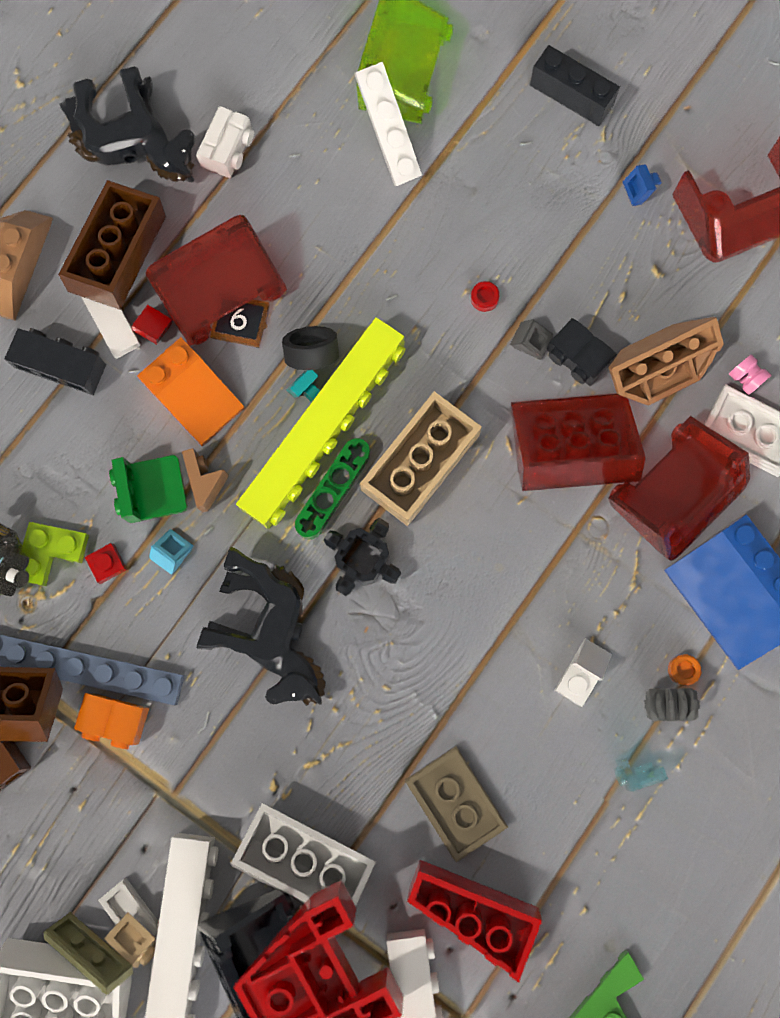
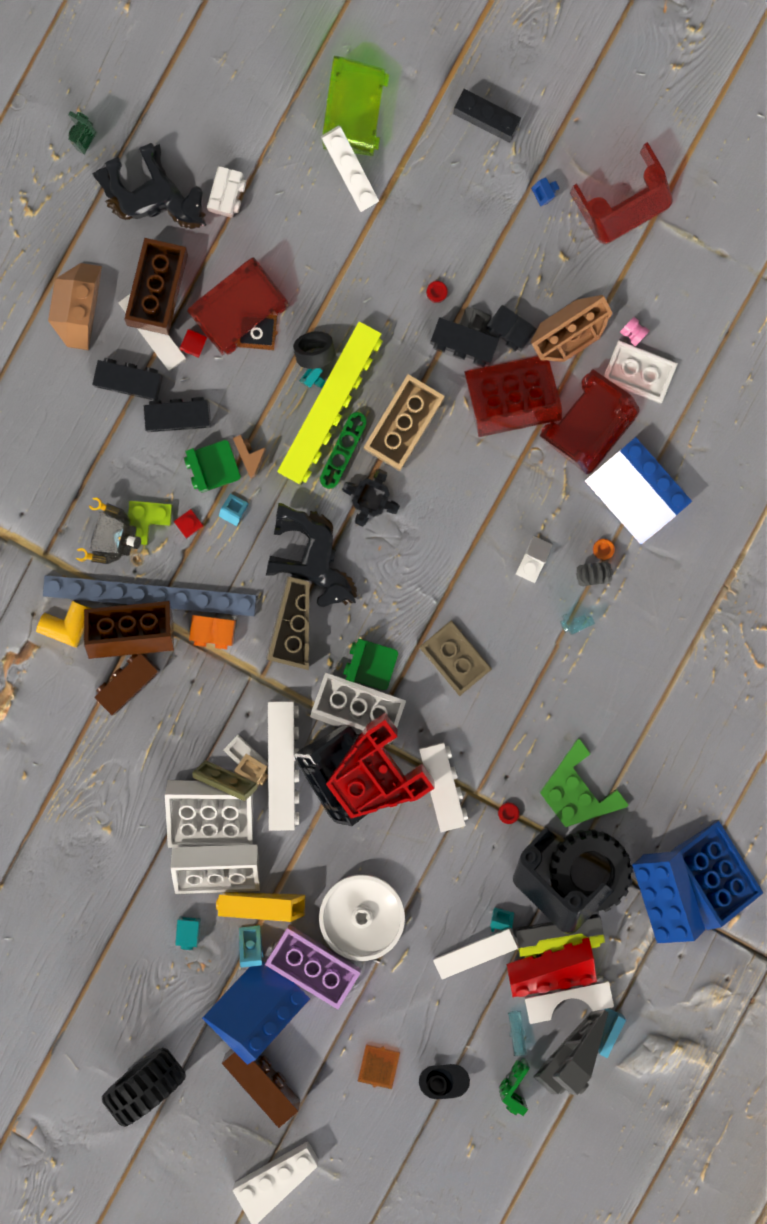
camera: 10 degrees left, 10 degrees up
orange slope [137,337,245,446] -> none
red wedge [407,860,542,983] -> none
none -> clear green bracket [68,111,97,155]
none -> black brick [143,397,211,433]
none -> dark tan wedge [266,576,310,670]
none -> green bracket [343,638,398,690]
none -> black brick [430,317,499,367]

